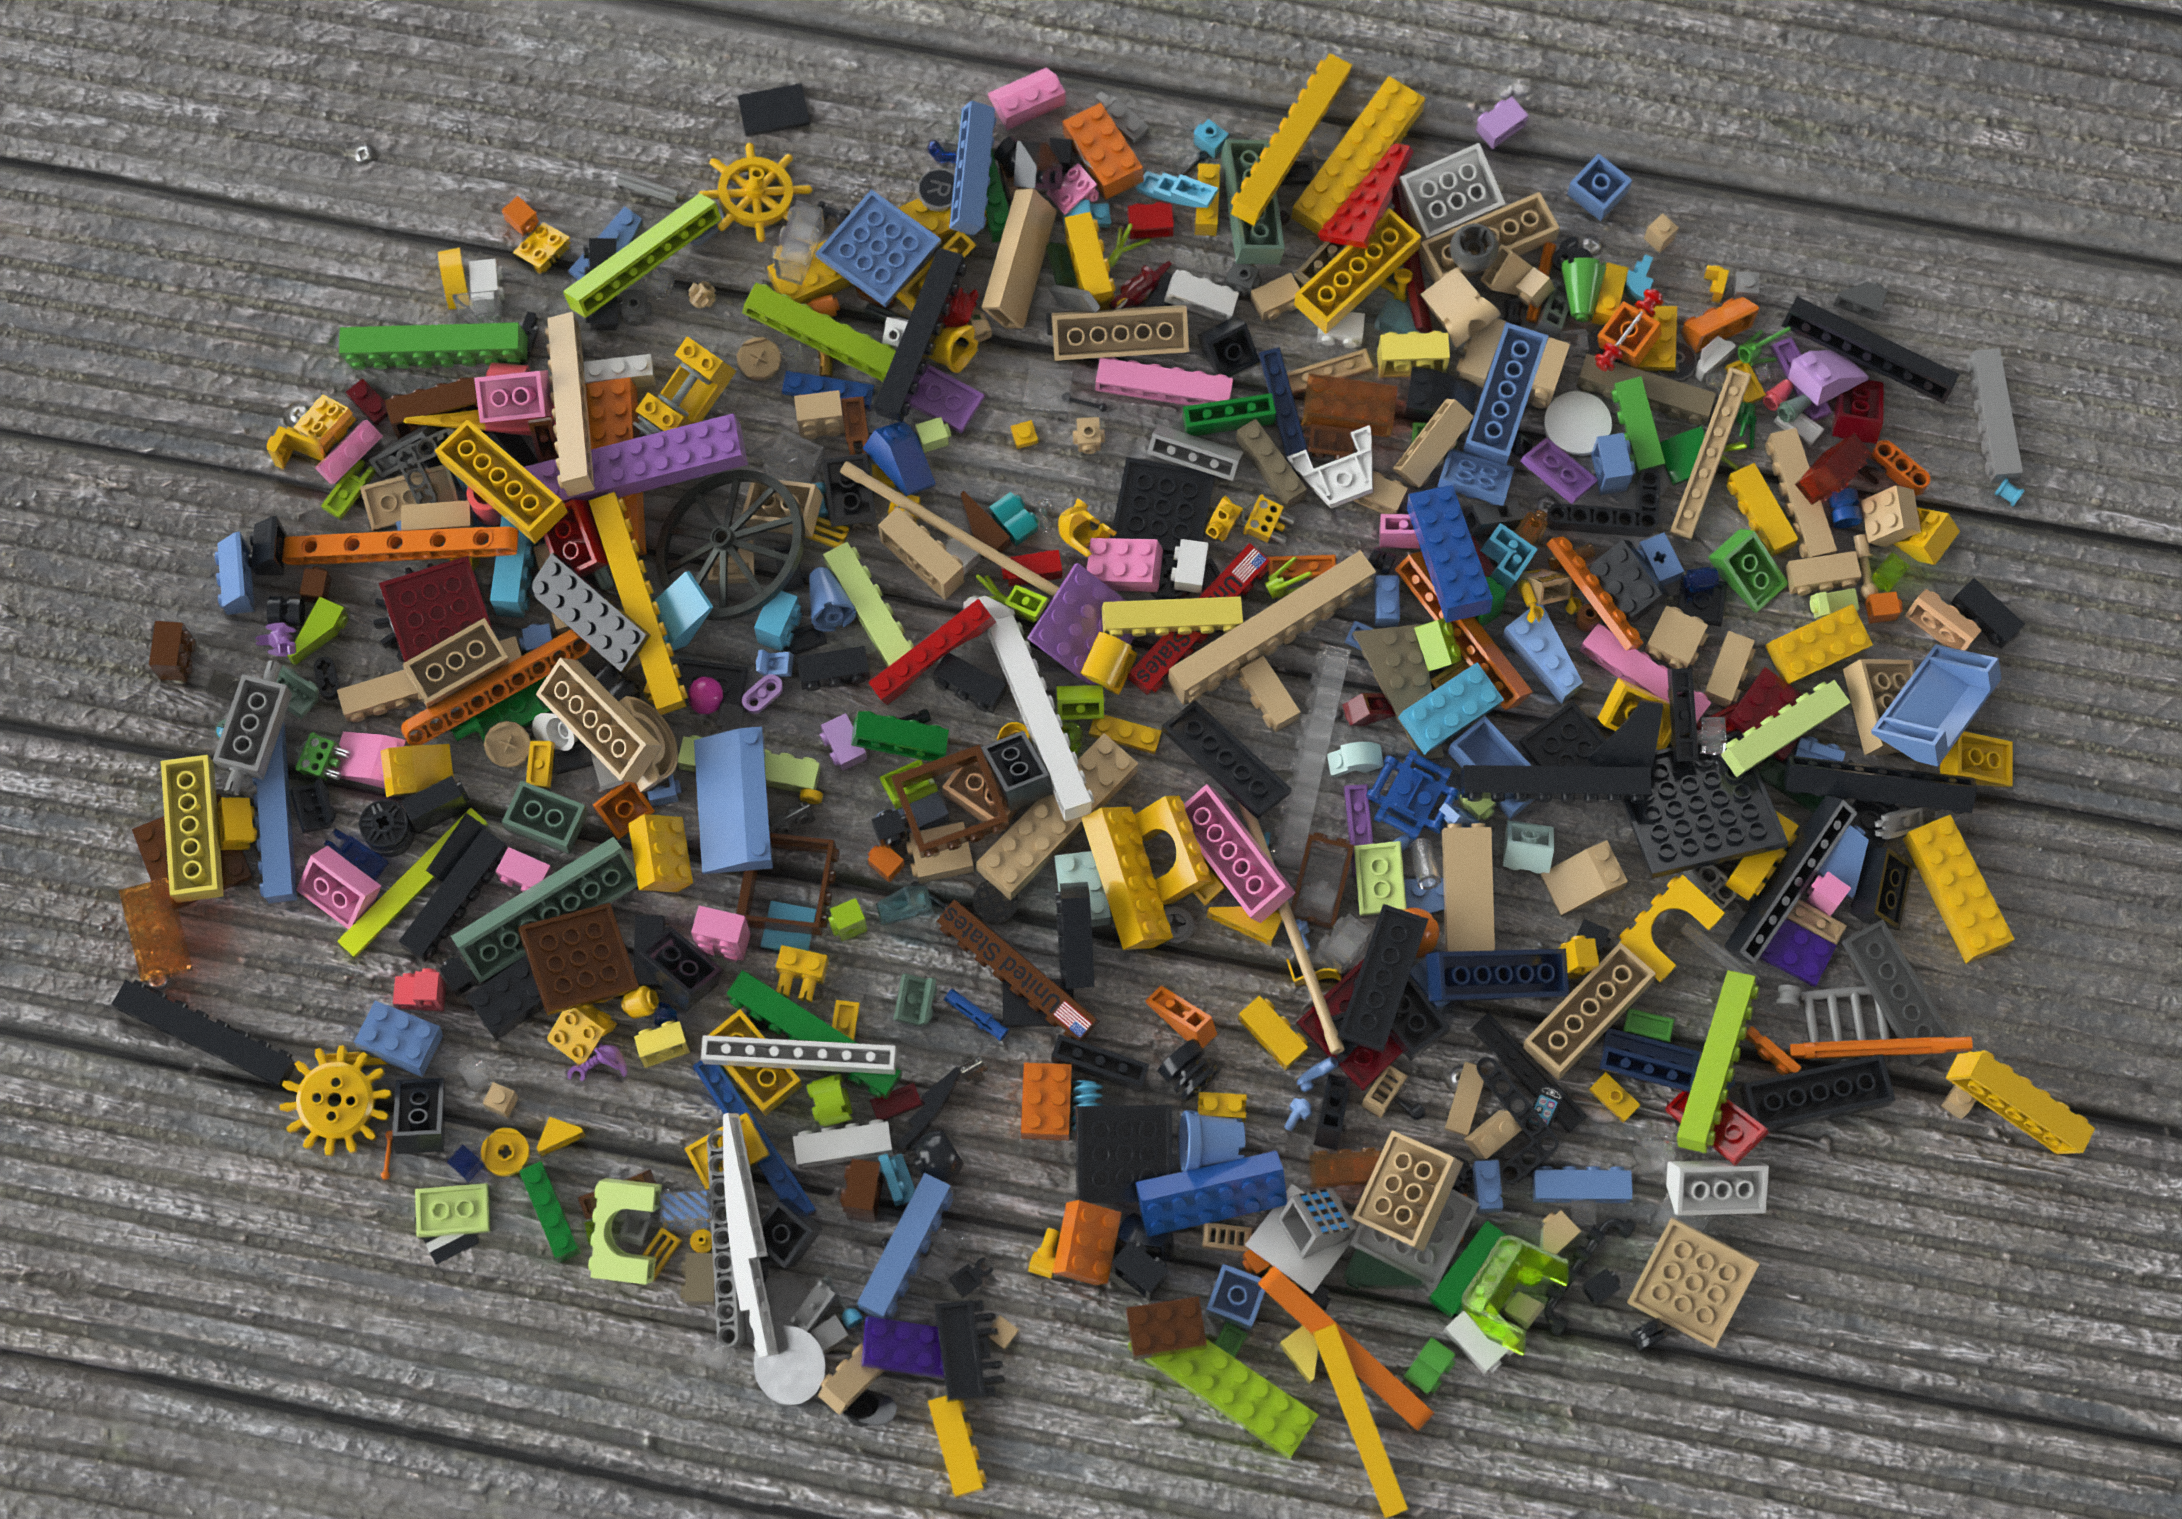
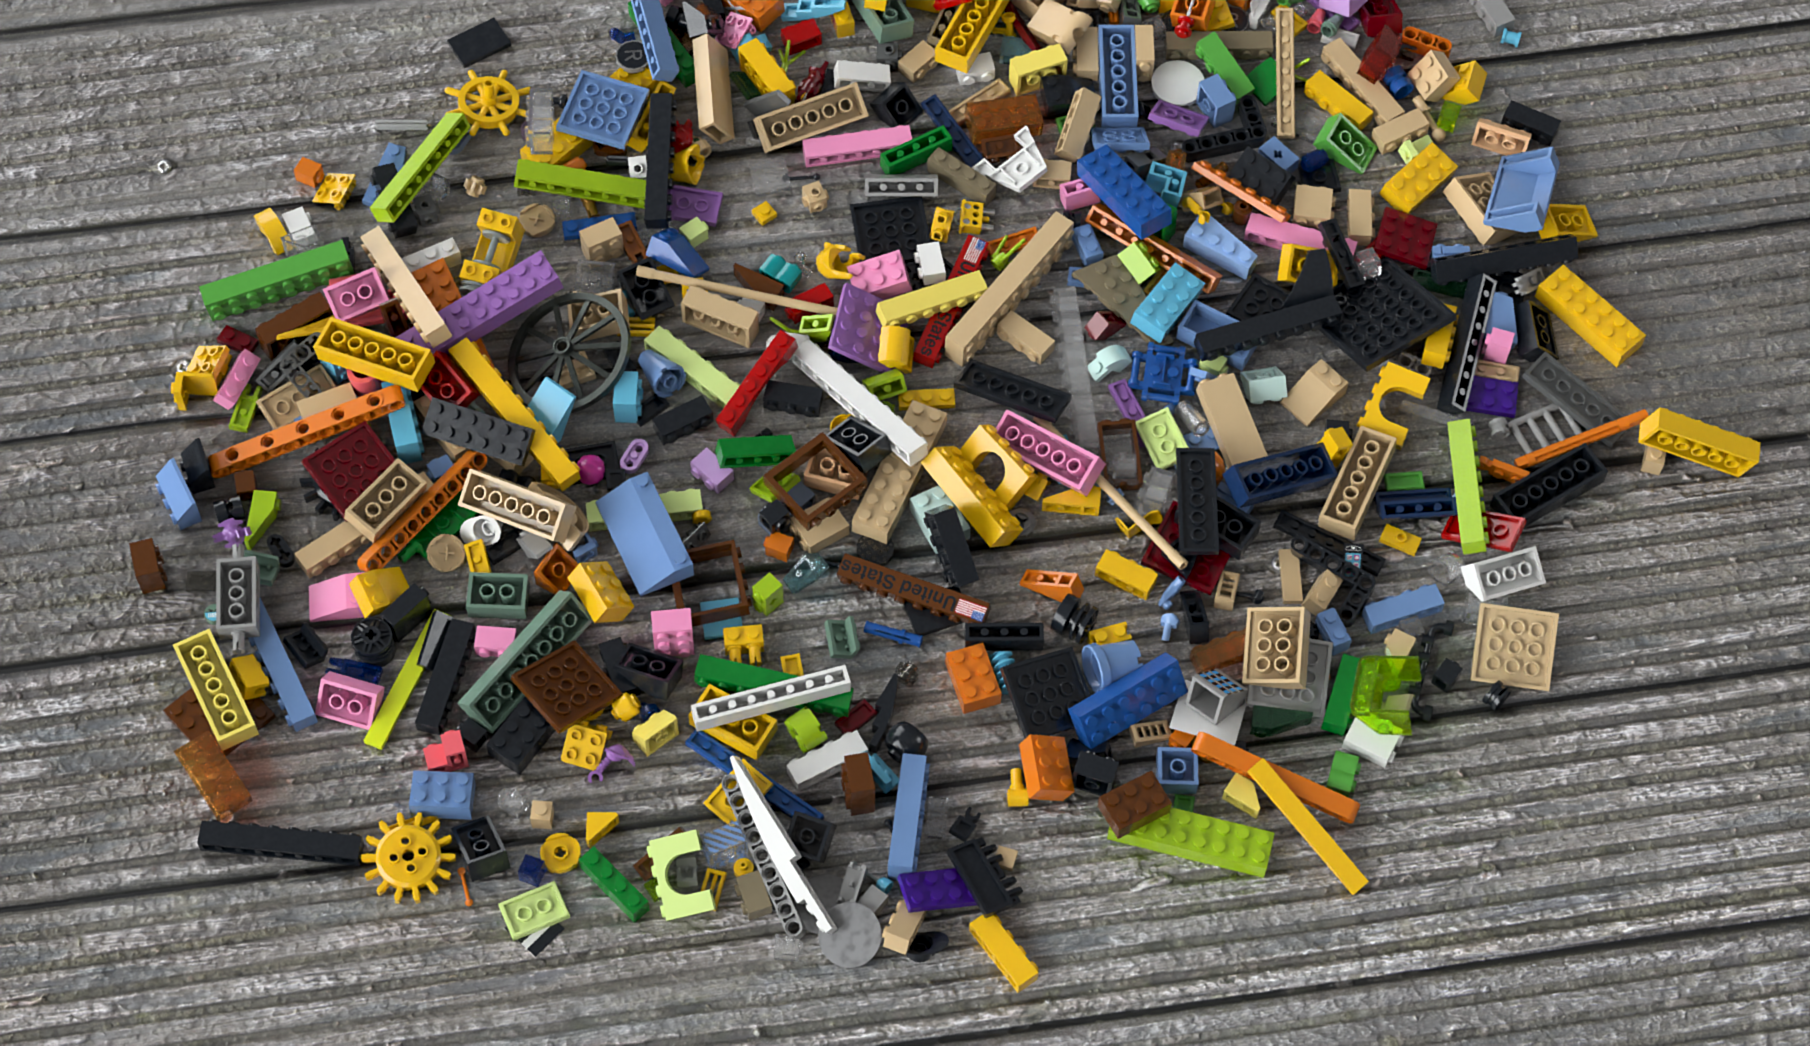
camera: 20 degrees left, 10 degrees down
bright green piece [295,732,350,780] -> none
light blue bracket [756,649,794,677] -> none
yellowish green brick [1721,680,1851,777] -> none
green plant [1736,402,1757,449] -> none
orange brick [1865,592,1903,624] -> none

